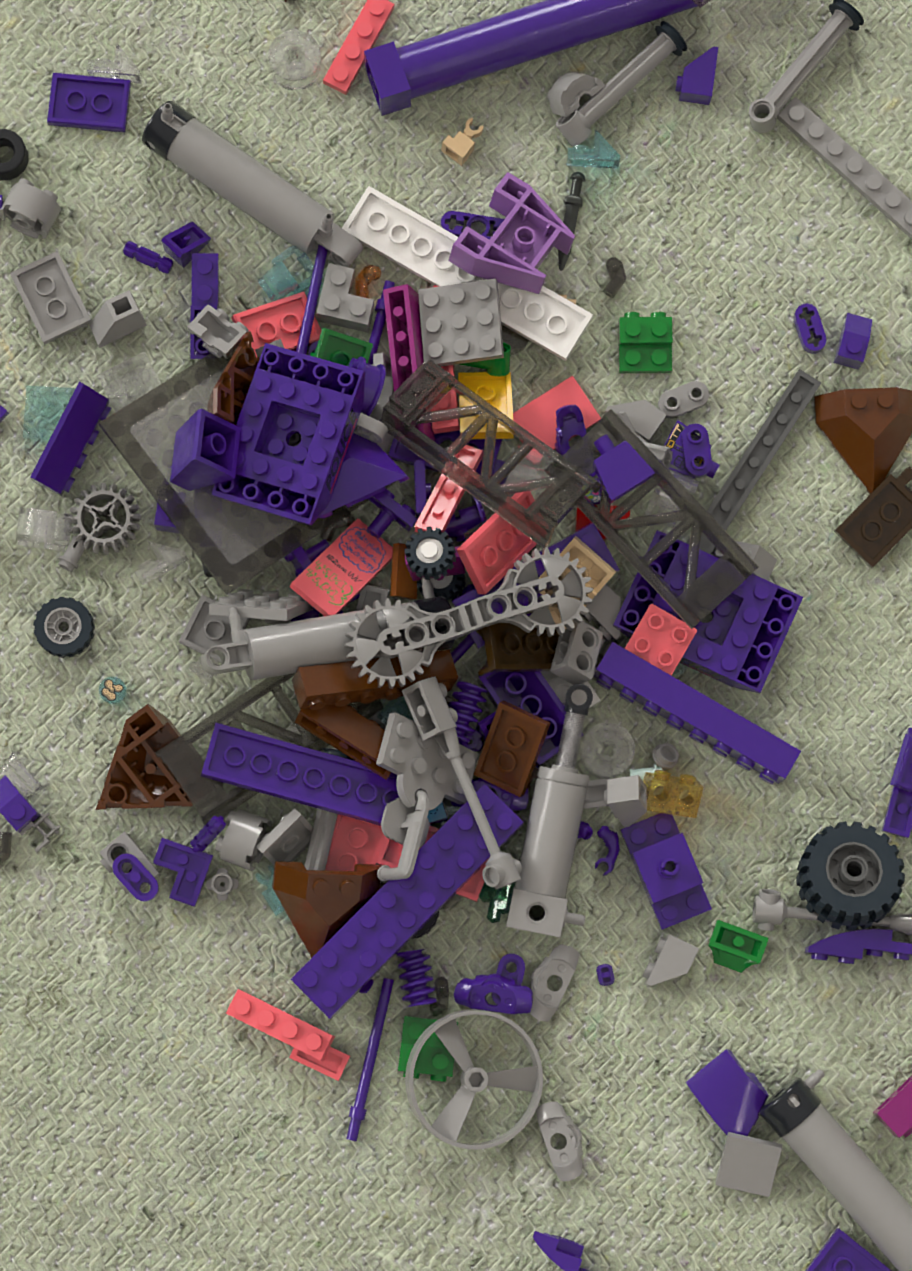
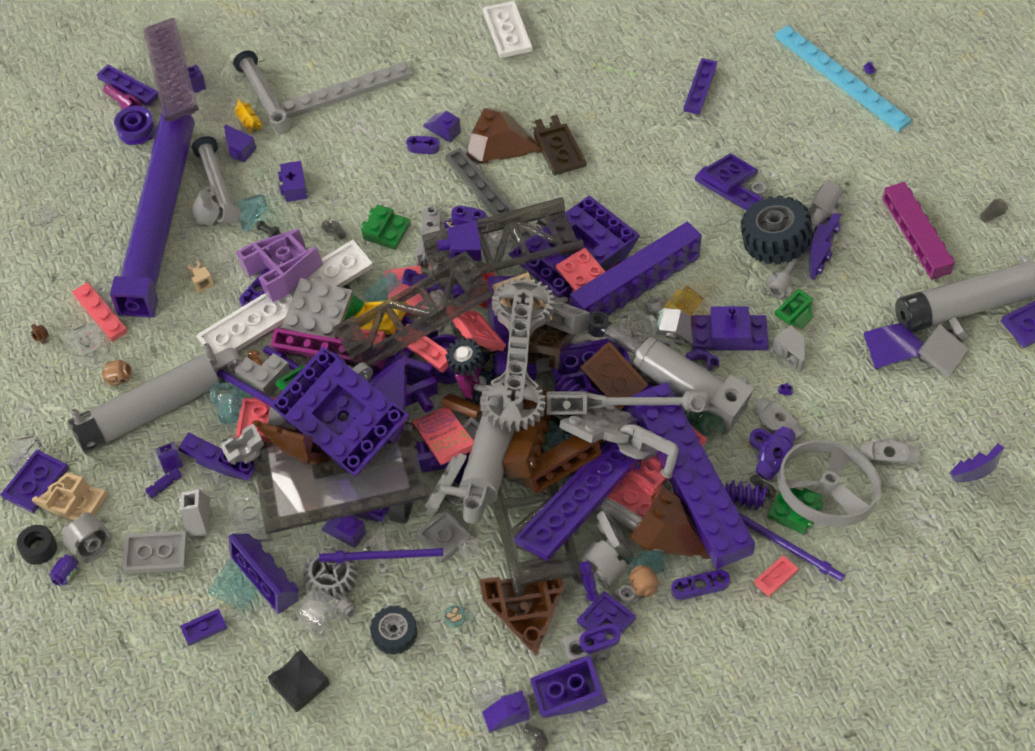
camera: 60 degrees left, 25 degrees down
dark purple slope [170,409,241,491] -> none
coral plate [226,989,335,1061] -> none
none -> tan slope [32,473,108,522]
none -> medium nougat head [102,360,132,386]
none -> yellow hinge [235,99,262,134]
none -> dark purple brick [278,161,307,202]
none -> dark purple bar [319,548,443,563]
none -> clear light blue hinge [362,270,402,302]
none -> dark purple slope [530,655,608,718]
none -> medium nougat head [628,565,659,597]
none -> dark purple beam [671,570,730,600]
none -> light grey tile [945,317,969,341]

